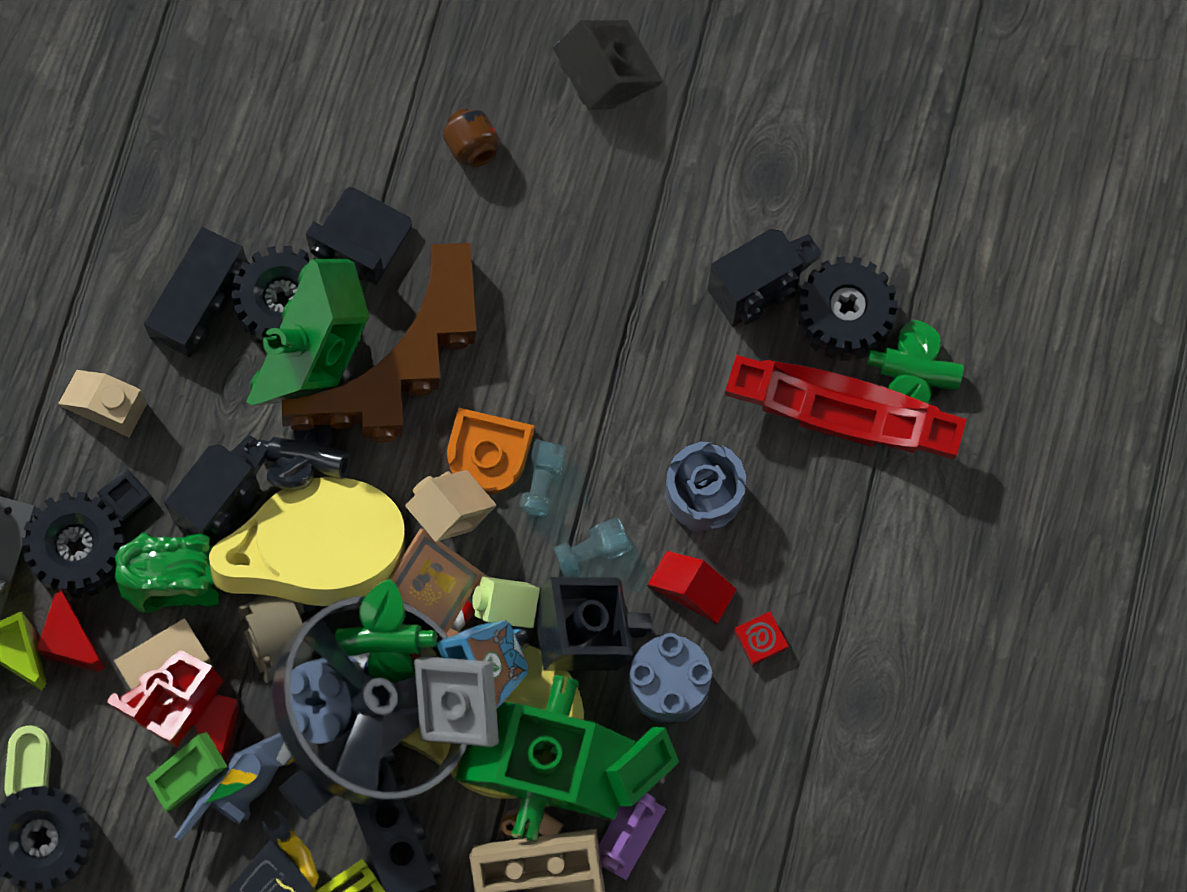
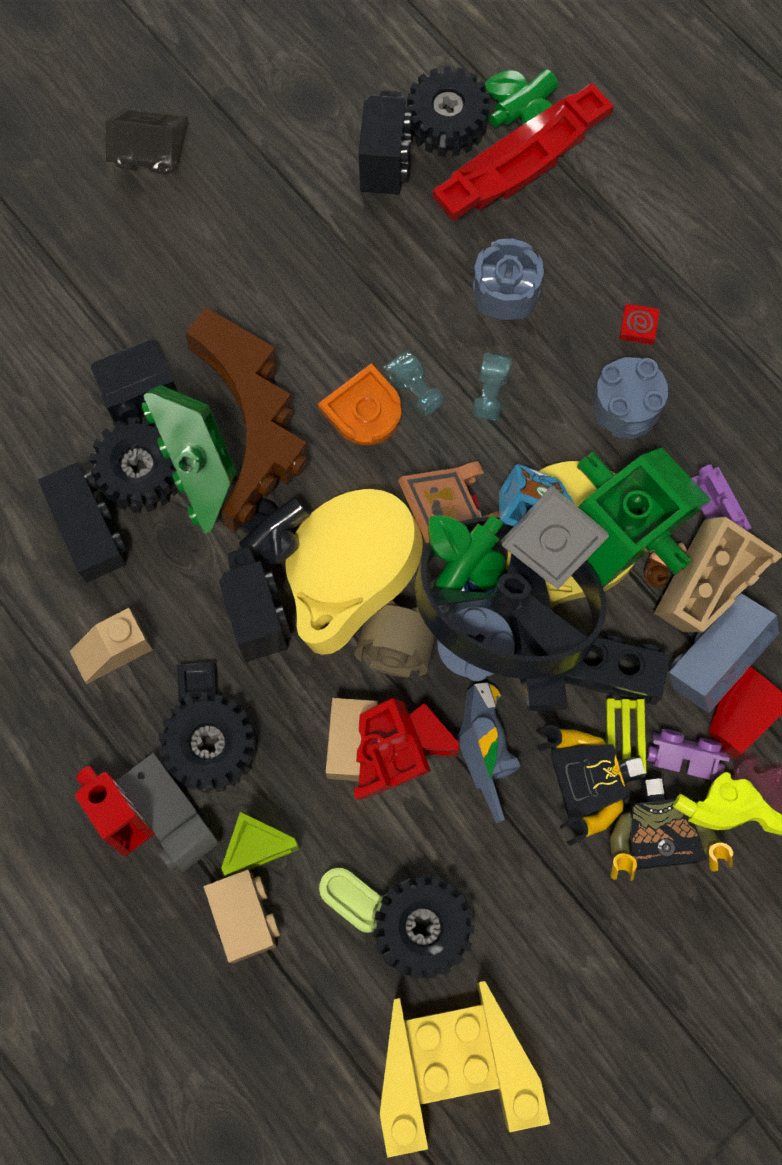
camera: 50 degrees left, 0 degrees up
red slope [37,591,105,672] -> none
green piece [115,532,220,613] -> none
bright green tile [146,733,228,813] -> none
tan brick [405,470,497,542] -> none
reddish brown head [443,109,500,168] -> none
yellowish green brick [473,576,540,628] -> none
black hinge [535,577,653,671] -> none
green tile [605,727,679,807] -> none
red slope [648,551,737,624] -> none

